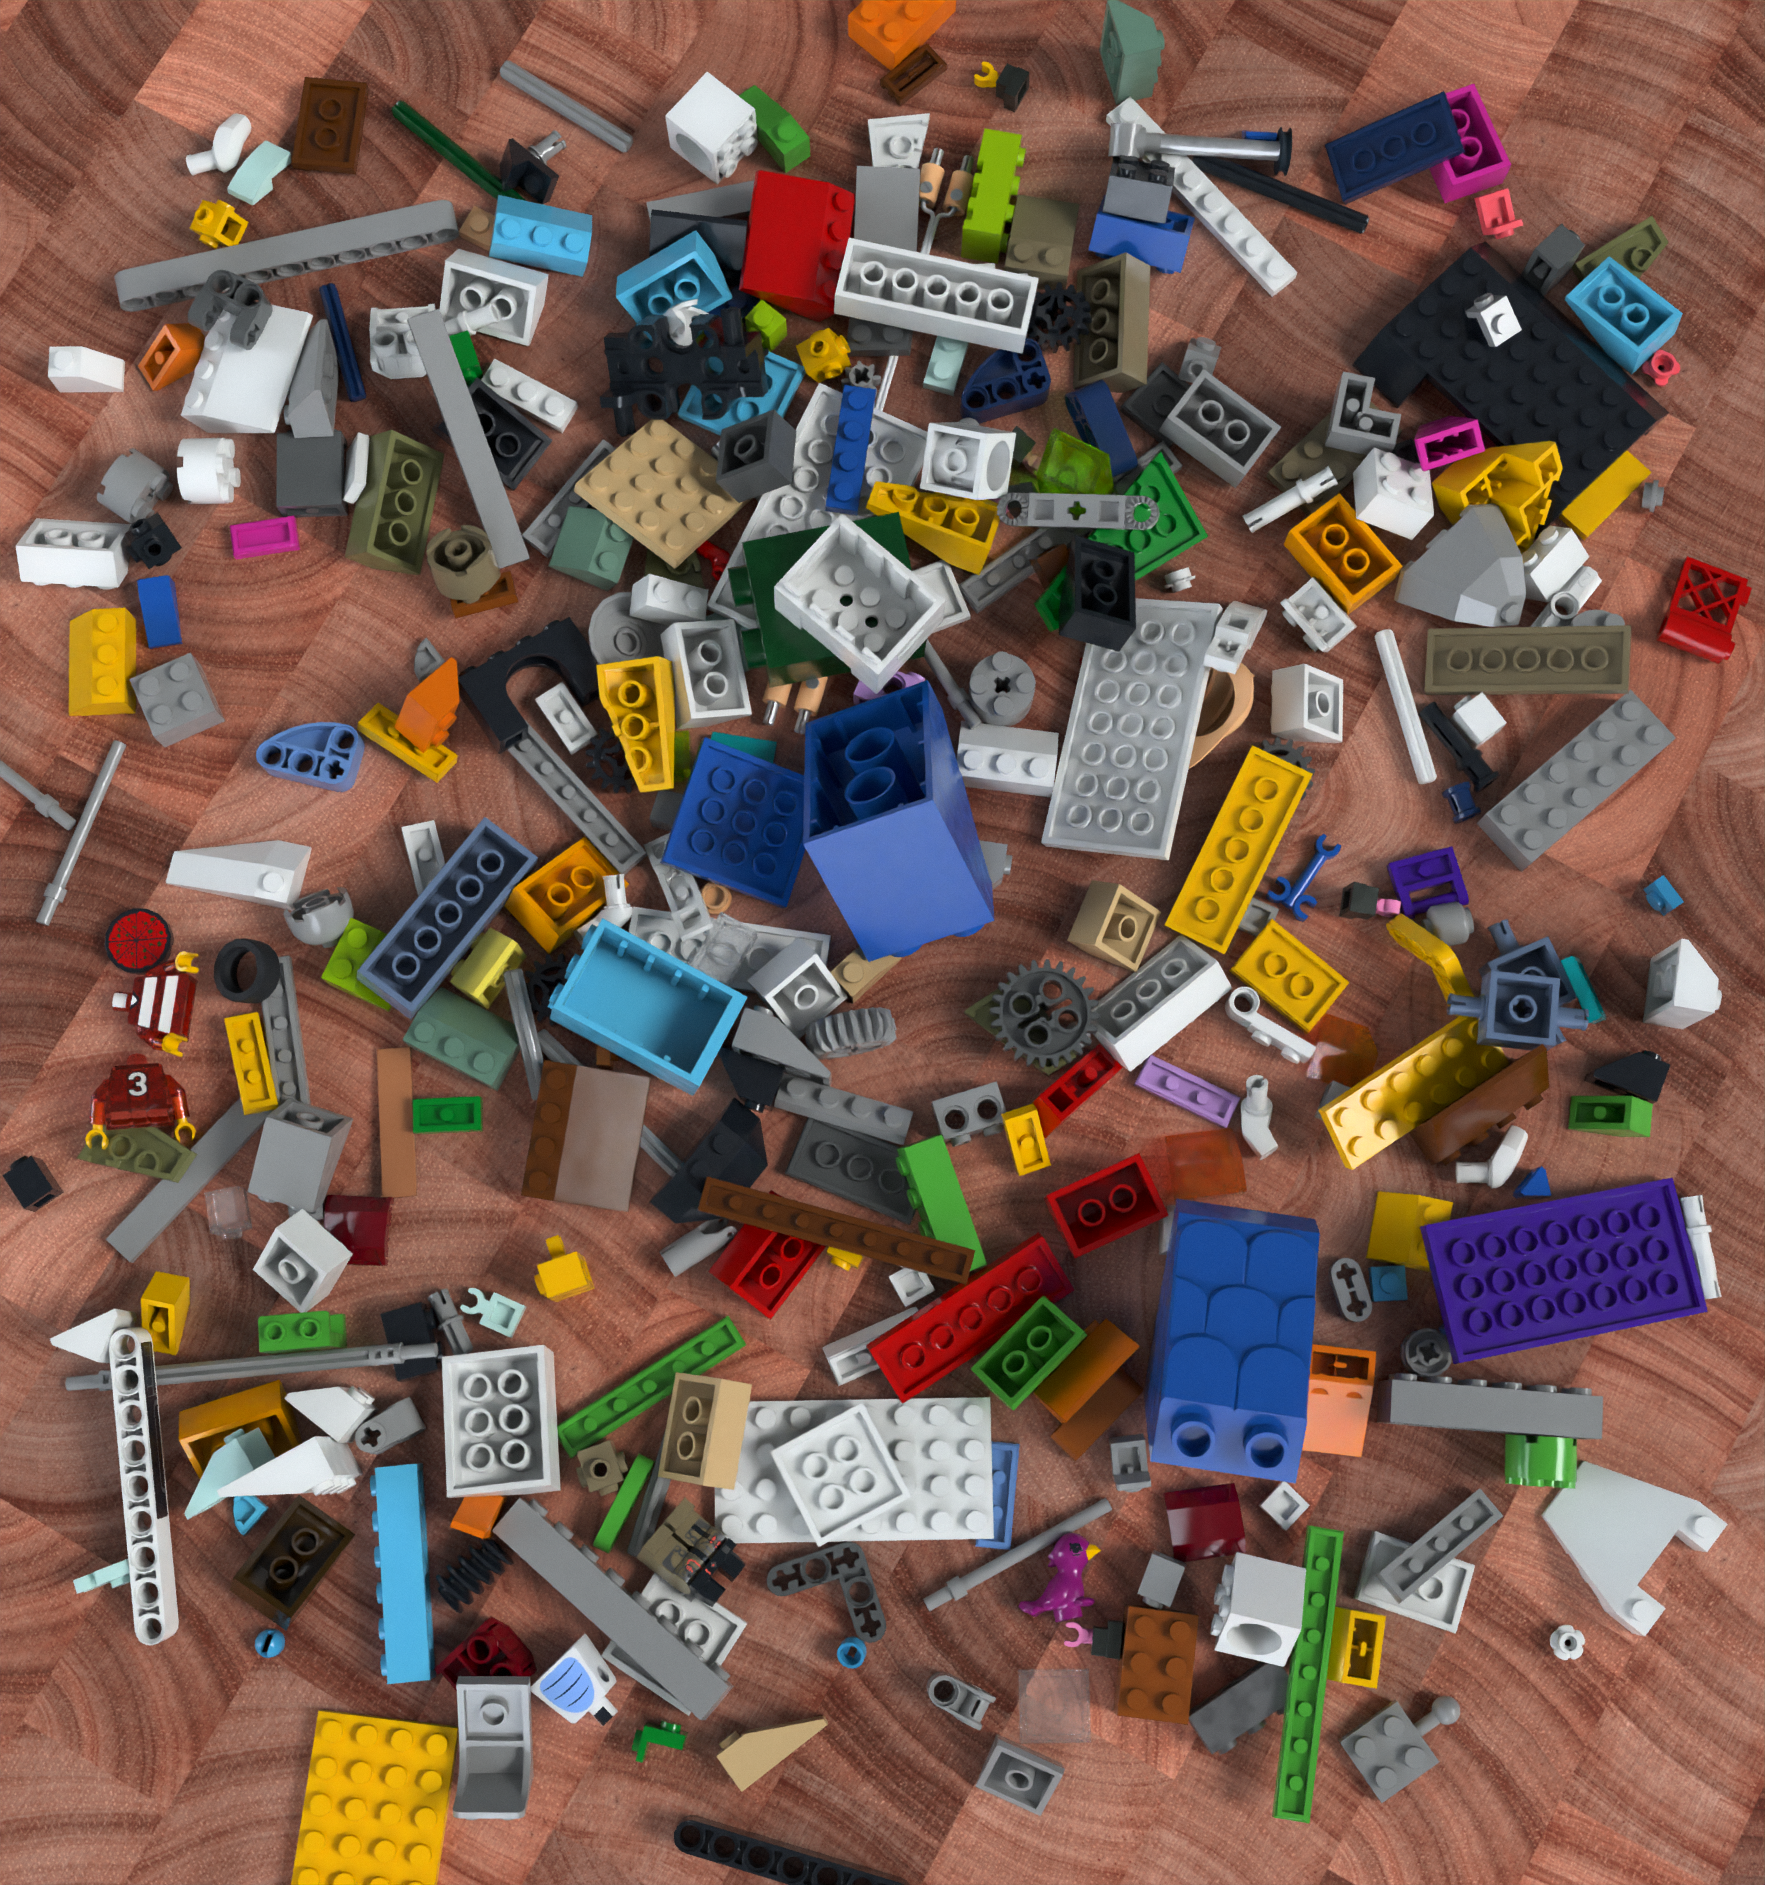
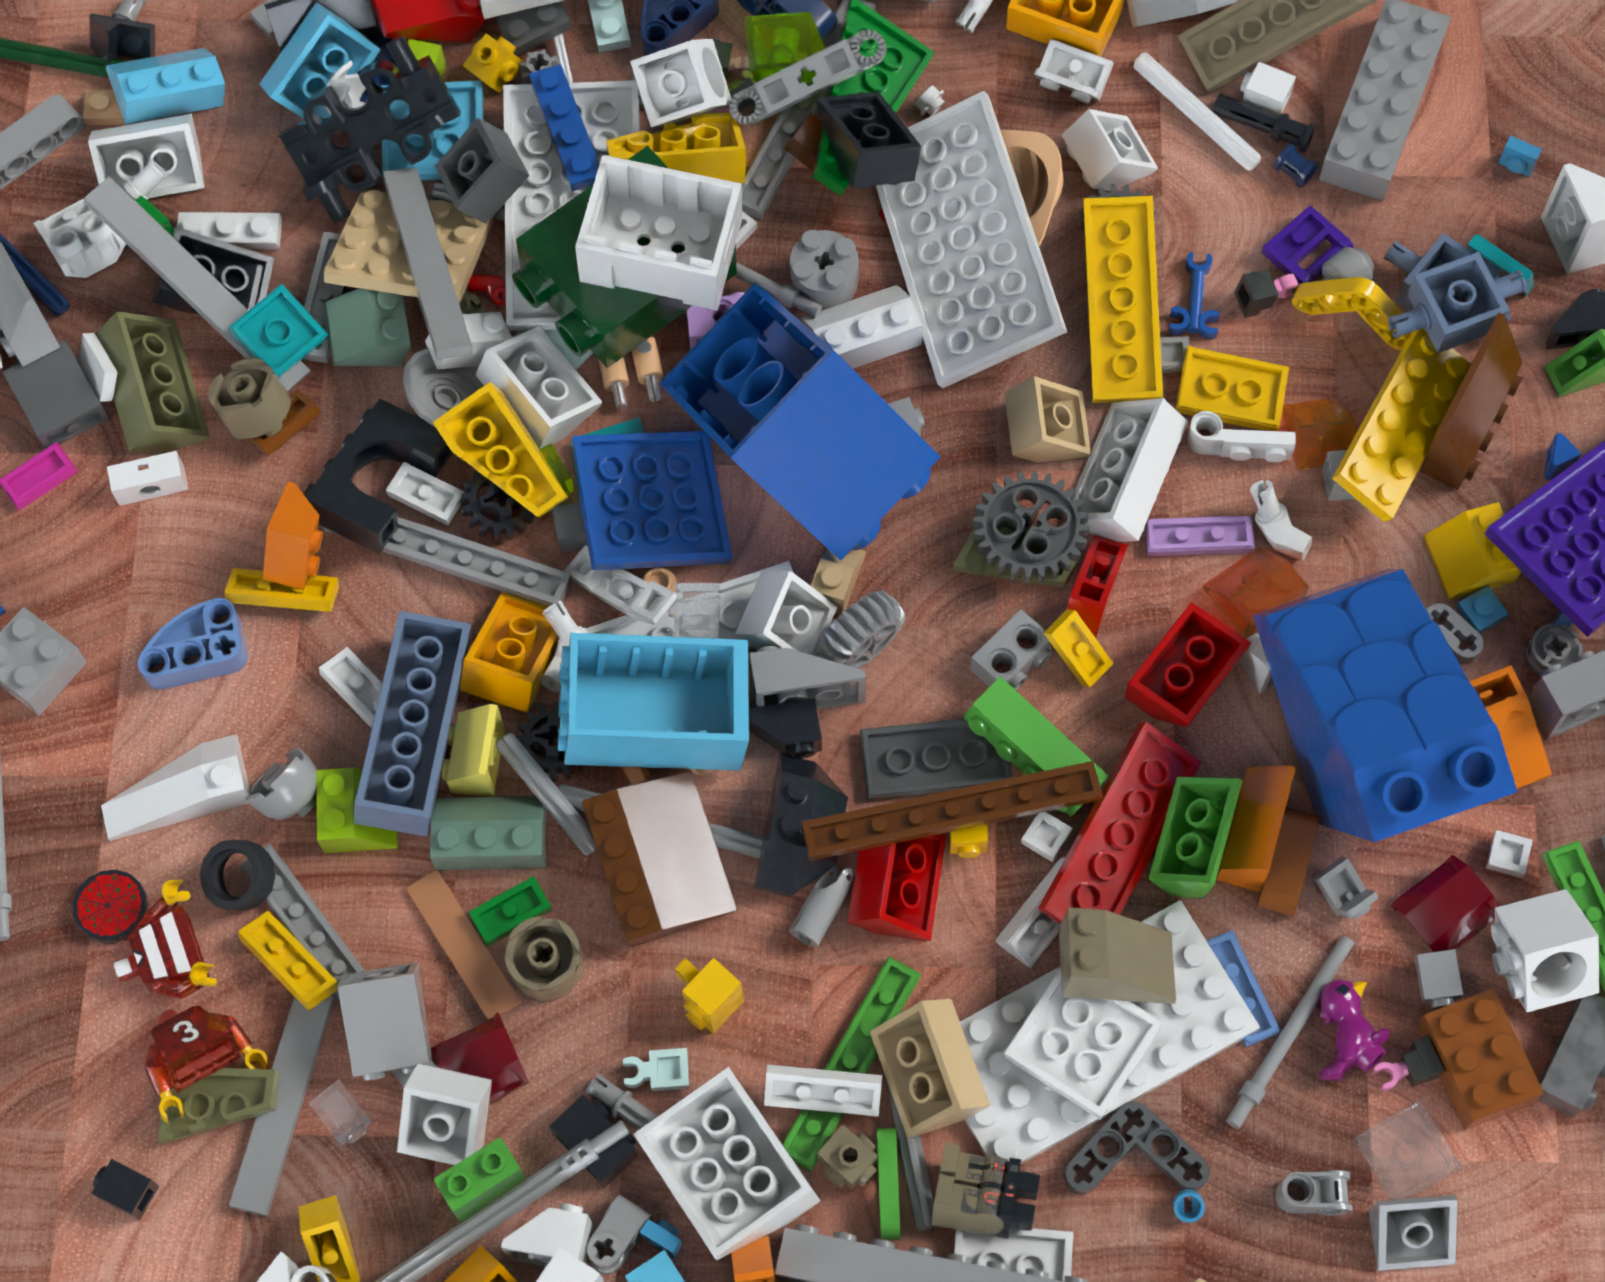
camera: 25 degrees left, 10 degrees down
light grey tile [414,637,445,683] -> none
light grey plate [774,1073,913,1145] -> none
white slope [1203,601,1268,674] -> none
white arm [1456,1125,1528,1189] -> none
none -> white piece [107,451,188,506]
none -> teal tile [229,284,329,379]
none -> light grey tile [383,167,472,360]
none -> dark tan brick [505,917,584,1002]
none -> dark azure plate [640,1219,683,1259]
none -> white plate [764,1065,882,1116]
none -> dark tan slope [1059,907,1176,1004]

